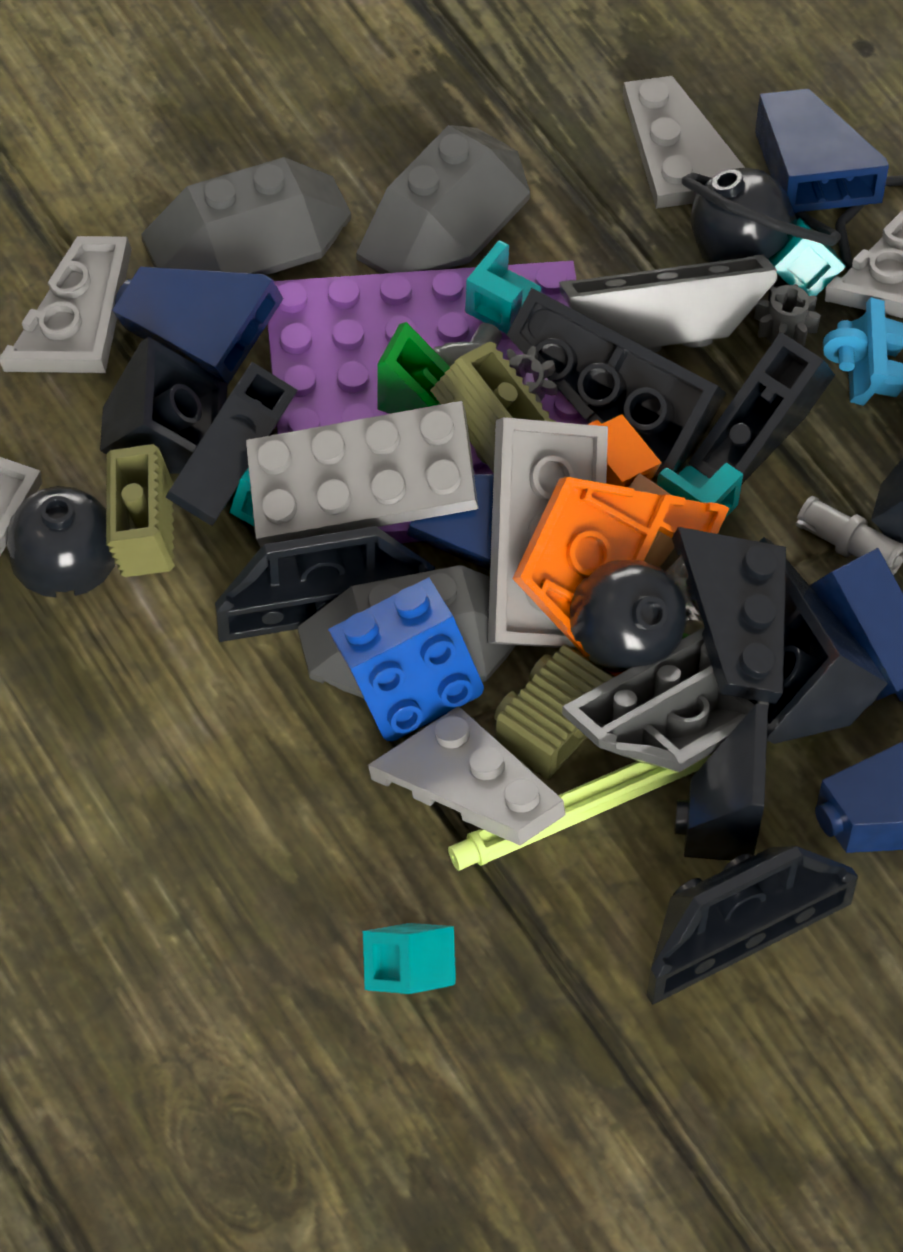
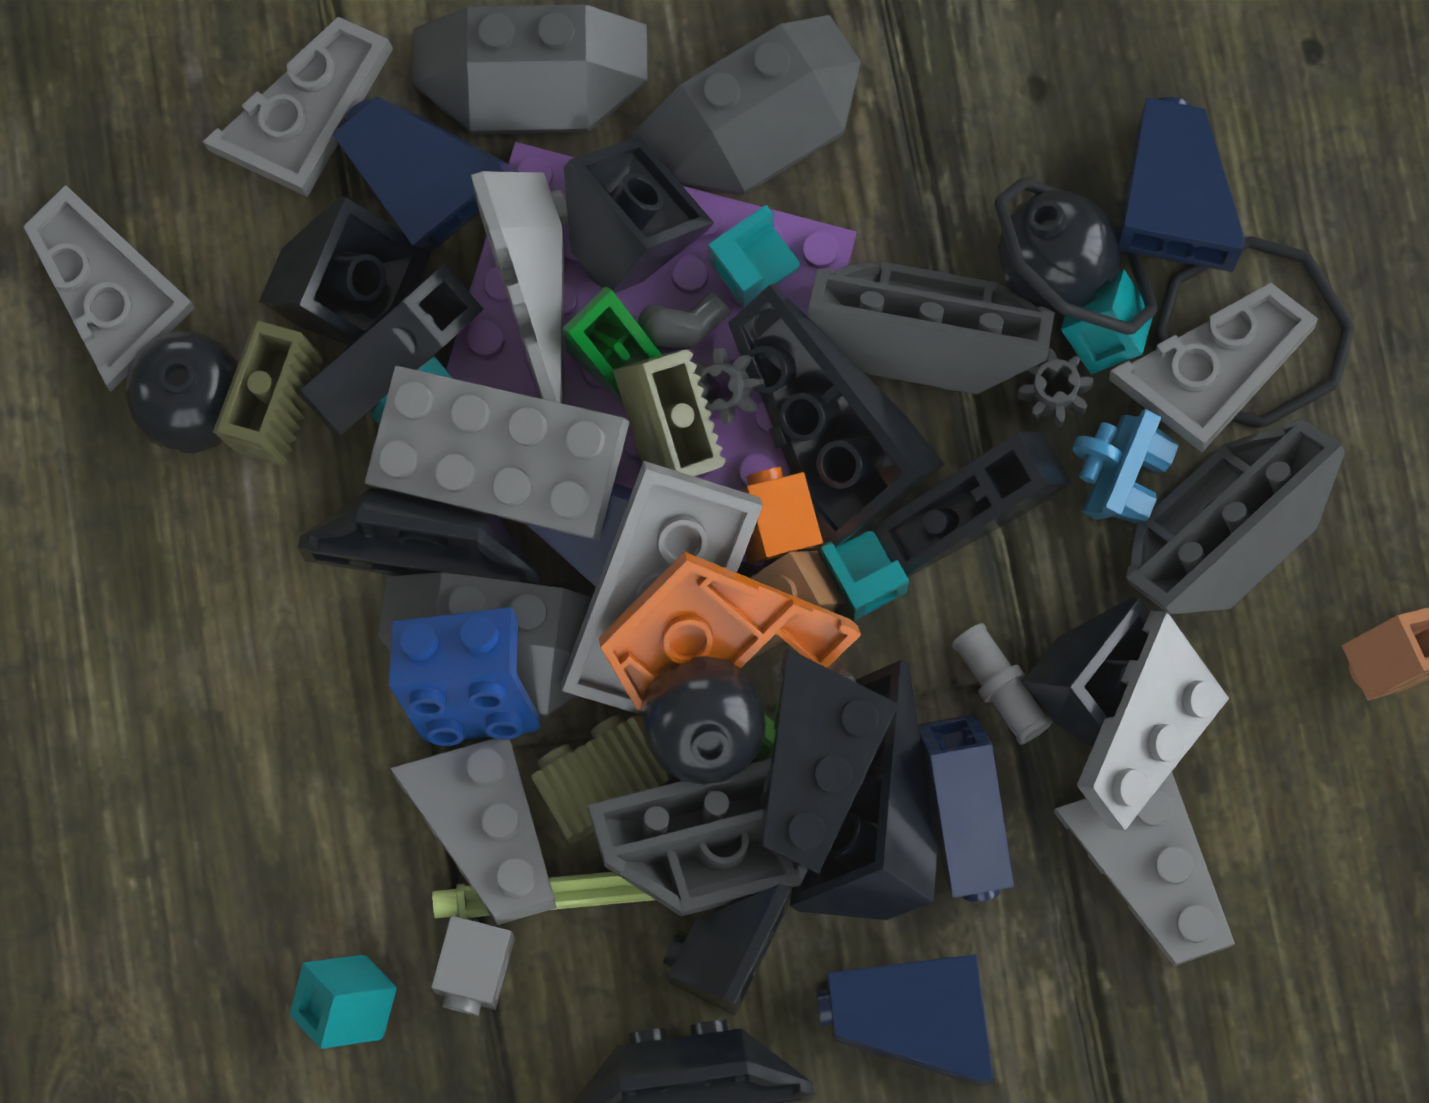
camera: 25 degrees right, 20 degrees up
light grey wing [623,76,745,209] -> none
none -> light grey brick [431,915,515,1016]
none -> light grey wedge [471,171,568,404]
none -> black slope [564,135,714,293]

